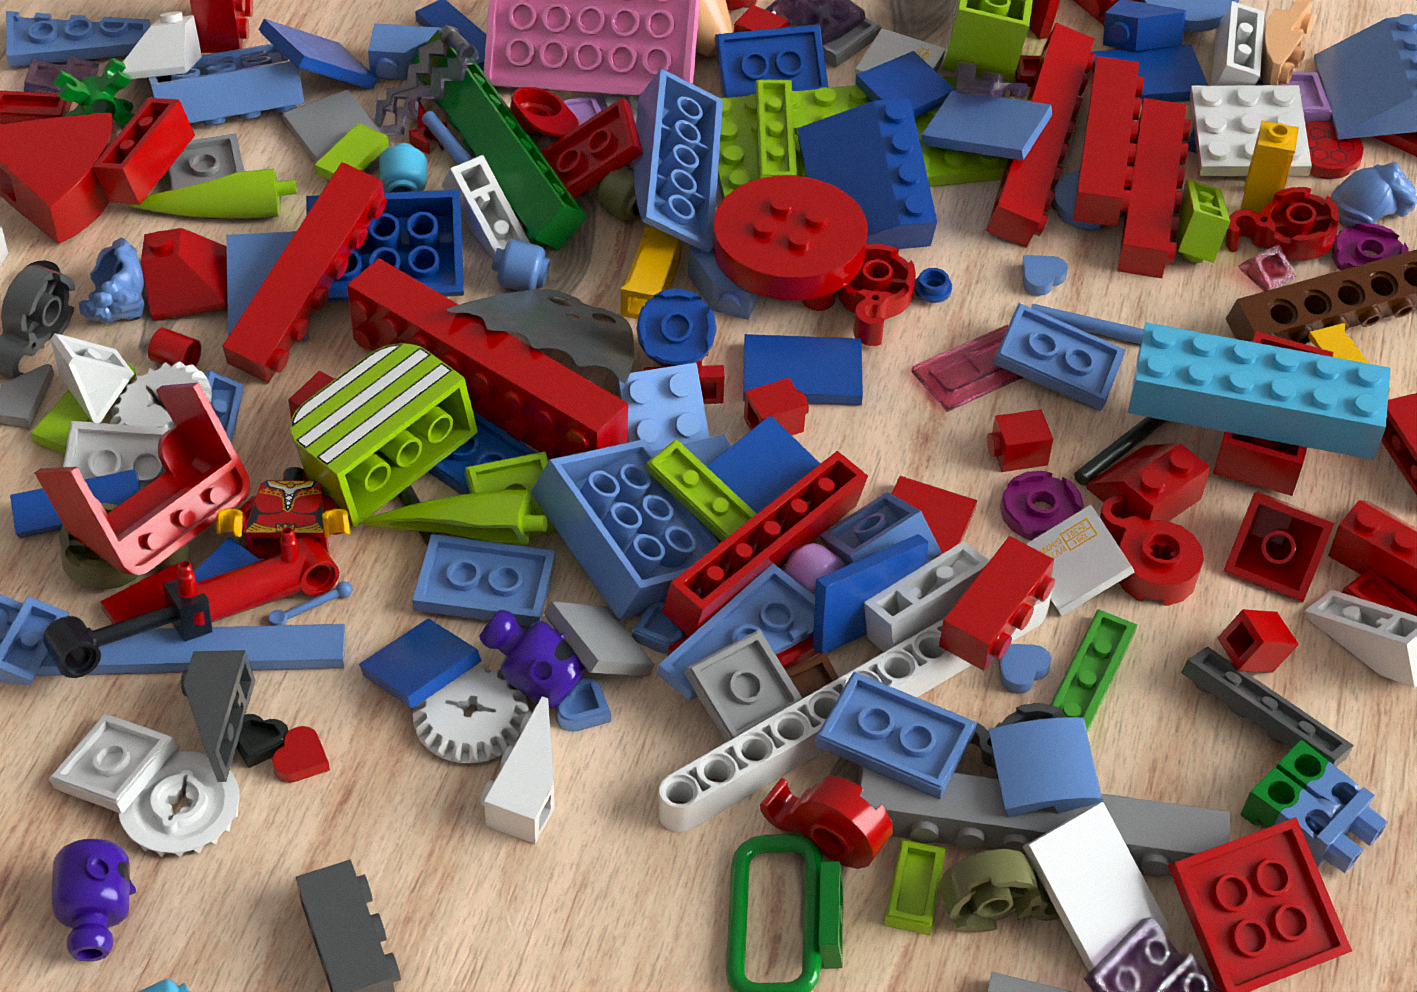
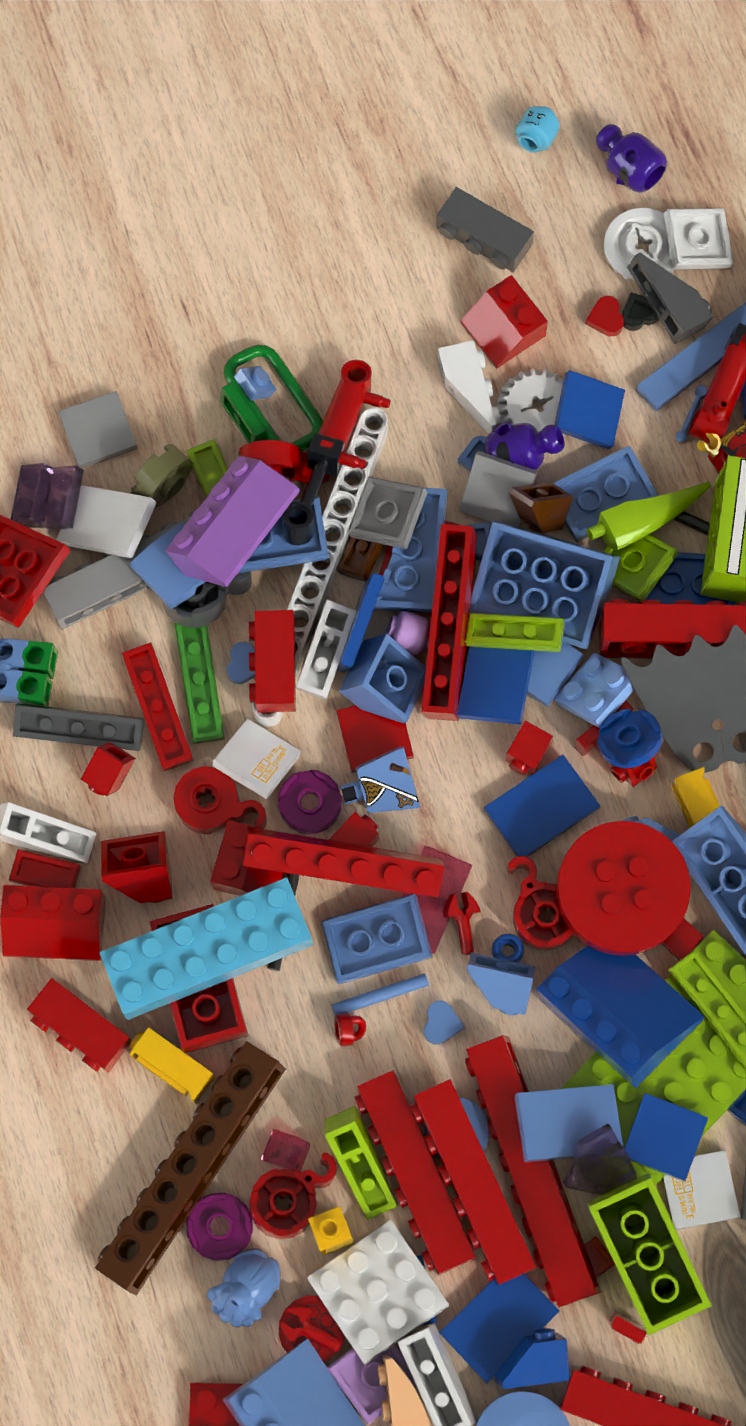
camera: 150 degrees right, 25 degrees up
none -> red plate [122,642,194,771]
none -> medium lavender slope [166,456,300,587]
none -> medium blue plate [234,366,277,401]
none -> red brick [242,827,445,898]
none -> red bar [280,1307,342,1352]
none -> piece [282,360,391,546]
none -> red tile [334,1013,367,1047]
none -> medium blue torso [341,746,420,813]
none -> red bar [443,892,481,955]
none -> red slope [461,274,548,369]
none -> medium blue slope [467,952,536,1015]
none -> reddish brown slope [509,482,574,534]

